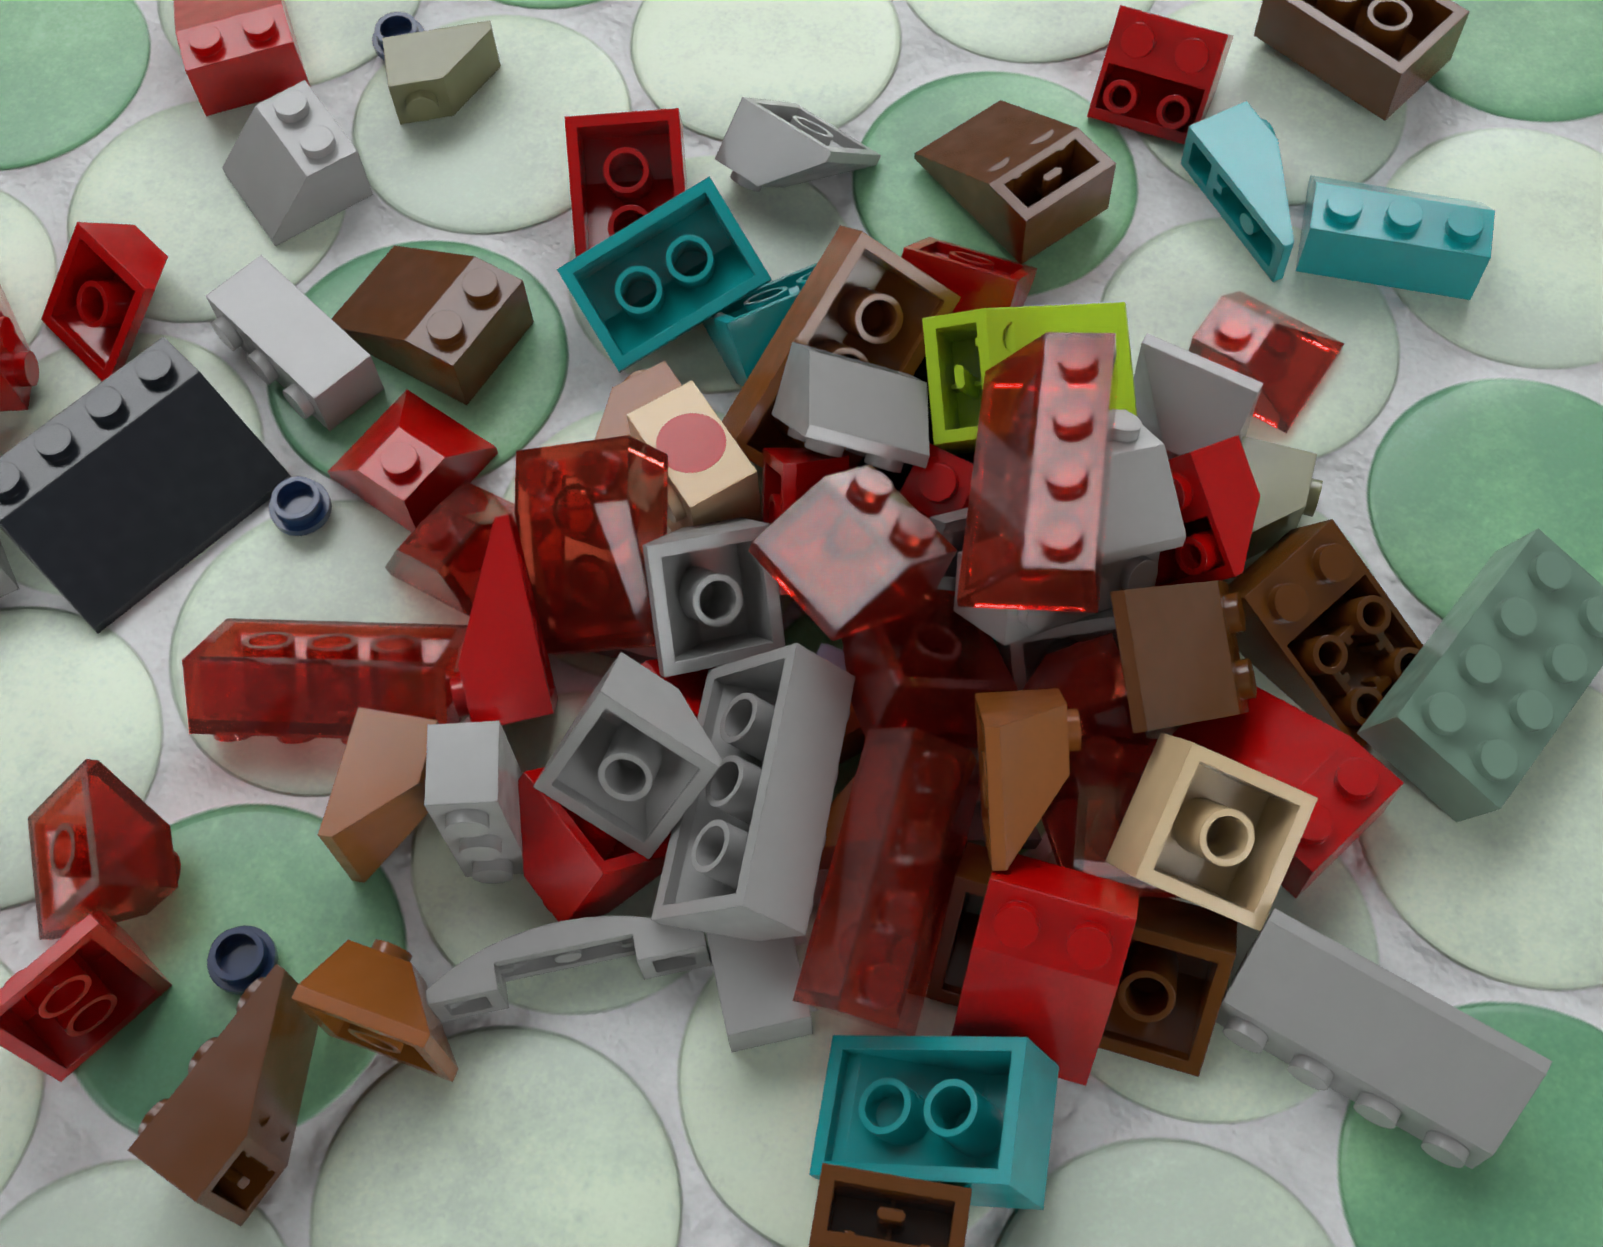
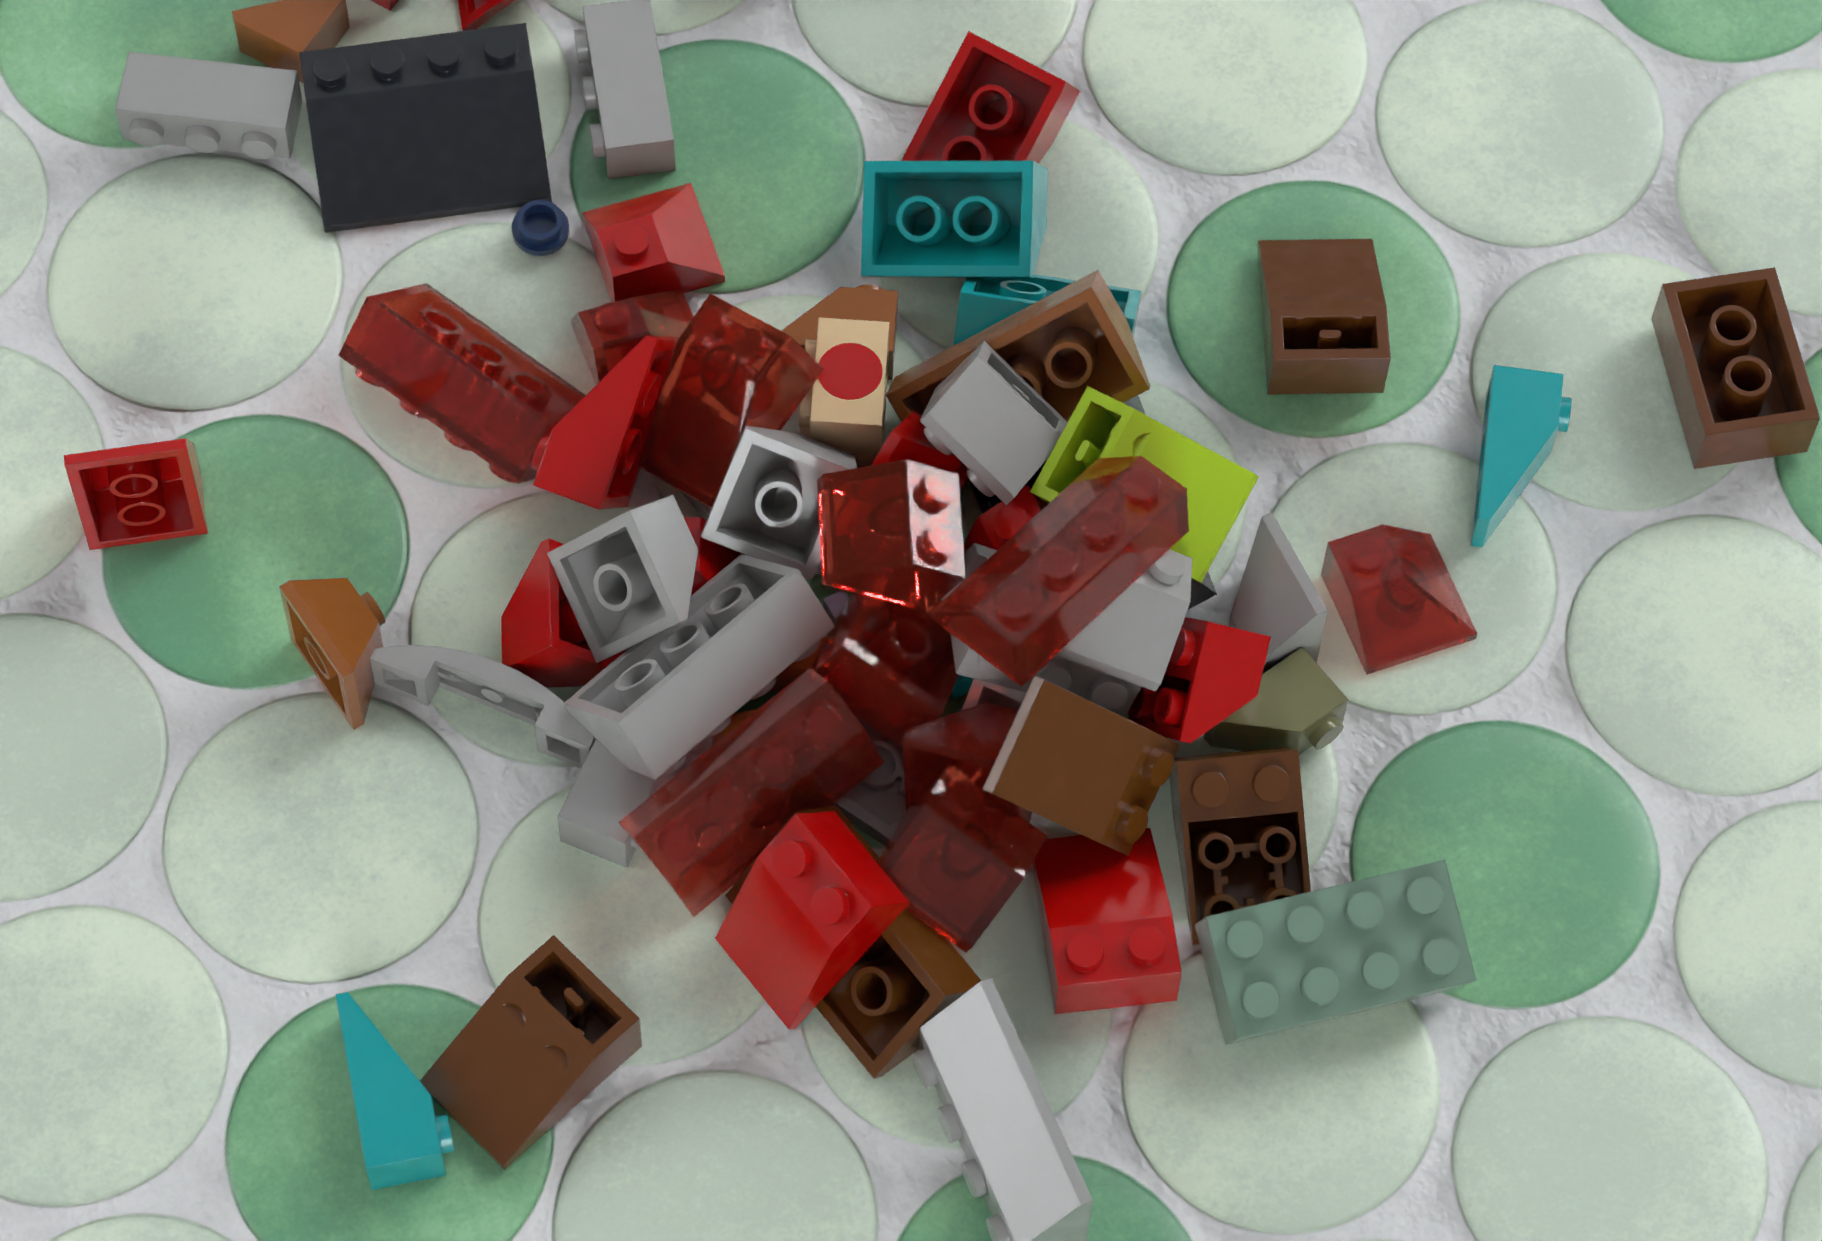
camera: 30 degrees right, 0 degrees up
clear red slope [28,759,181,940] -> none
reddish brown slope [128,964,318,1226] -> none
dark blue plate [207,925,278,995] -> none
slope [318,707,439,883] -> none
reddish brown slope [331,245,534,405] -> none
light grey brick [424,721,524,884] -> none
light grey slope [715,97,881,192] -> none
teal slope [809,1035,1059,1210] -> none
red slope [901,237,1037,313] -> none
dark orange slope [975,688,1081,871] -> none
red slope [1087,5,1234,145] -> none
tan brick [1105,732,1318,932] -> none
teal slope [1296,175,1495,300] -> none

